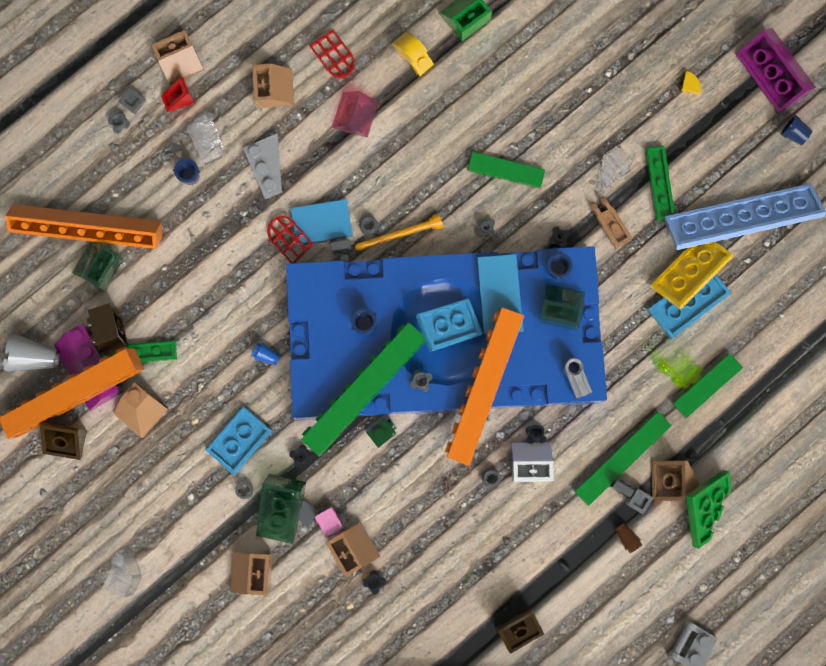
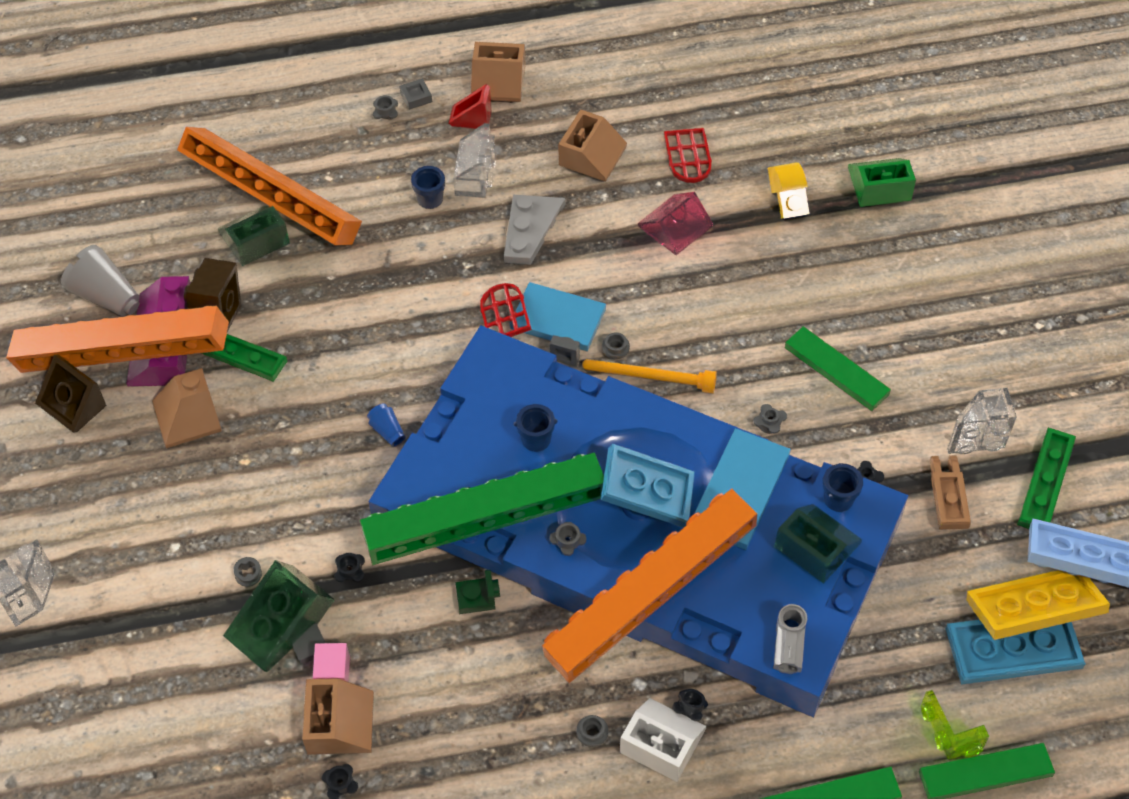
camera: 25 degrees right, 25 degrees down
dark azure tile [205,406,272,475] -> none
medium nougat slope [230,552,272,595] -> none

